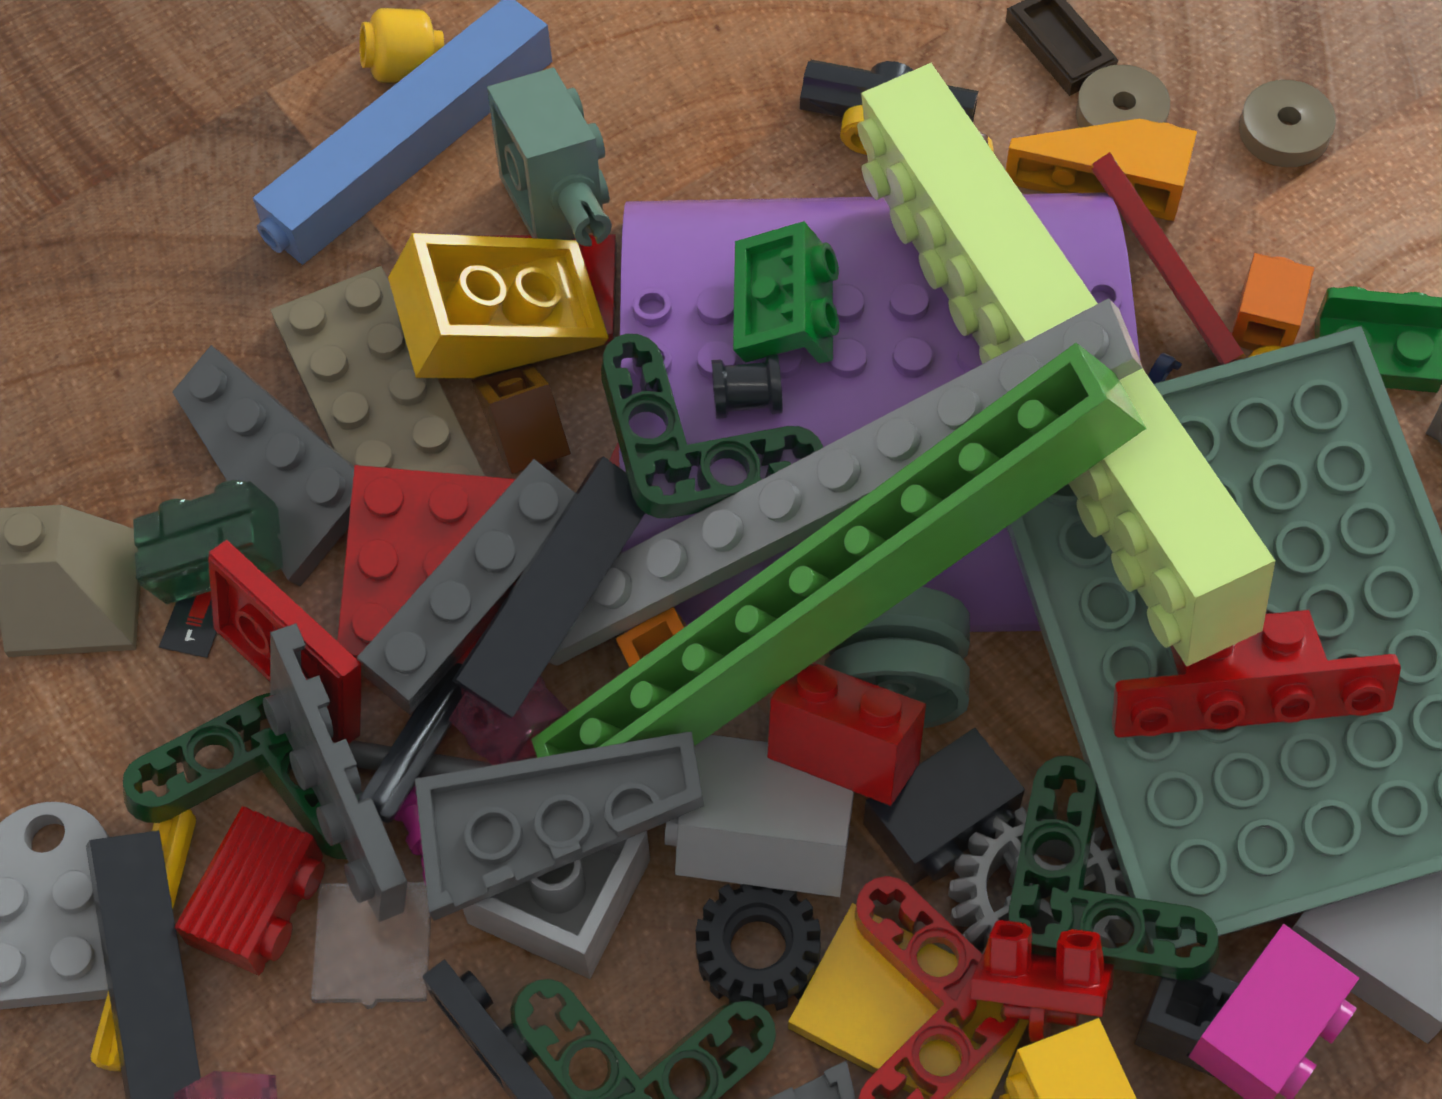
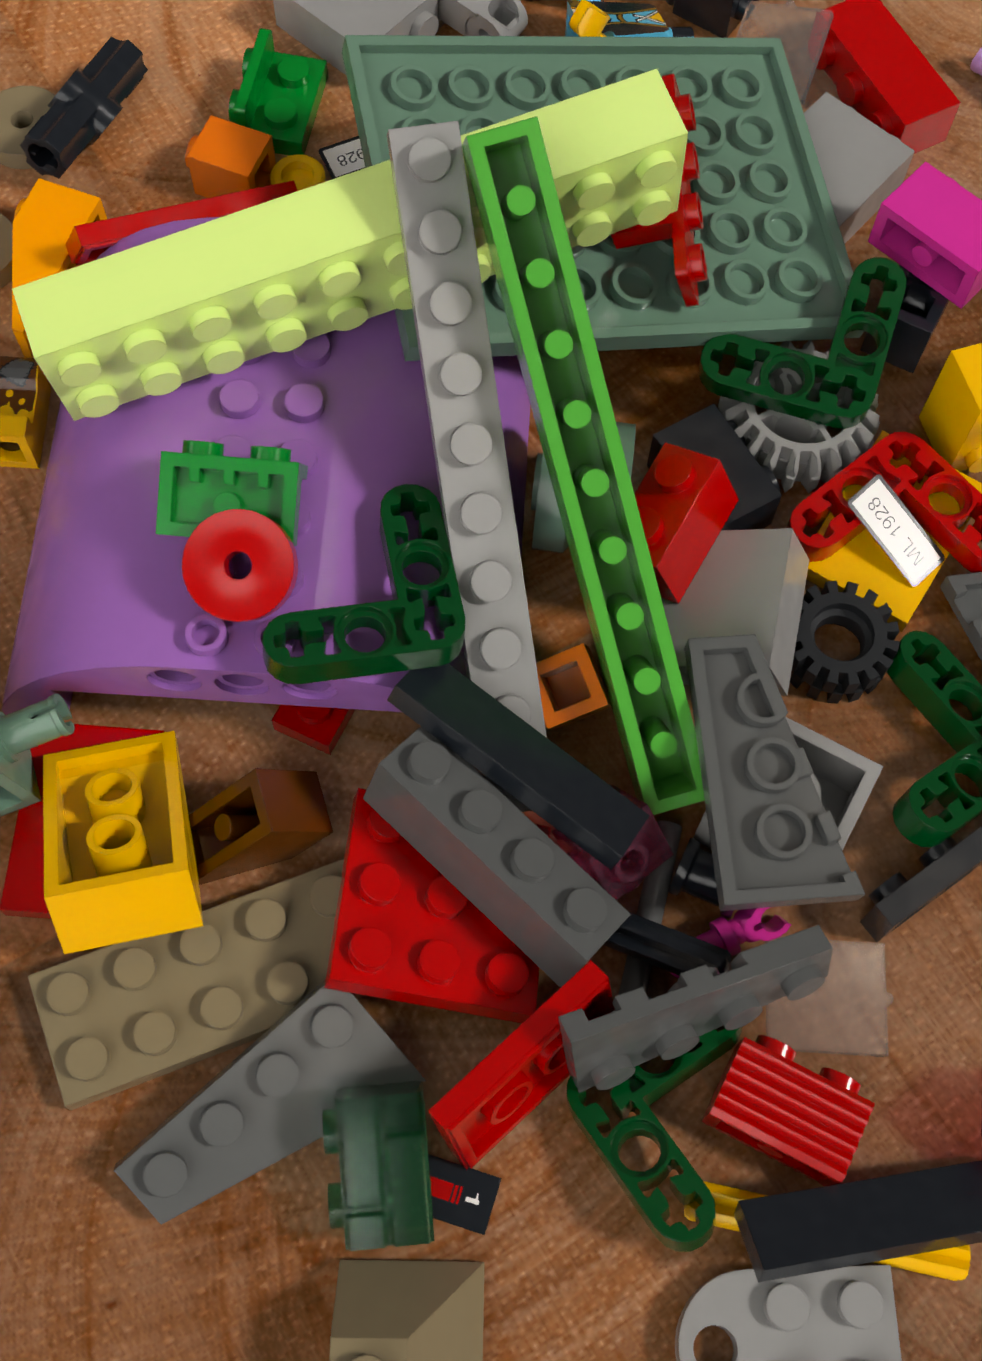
camera: 90 degrees left, 5 degrees up
black bush [711,355,783,419] -> none
red hips [971,920,1114,1042] -> none
none -> black piece [20,37,148,179]
none -> red piece [182,509,298,622]
none -> white sticker [847,474,945,587]

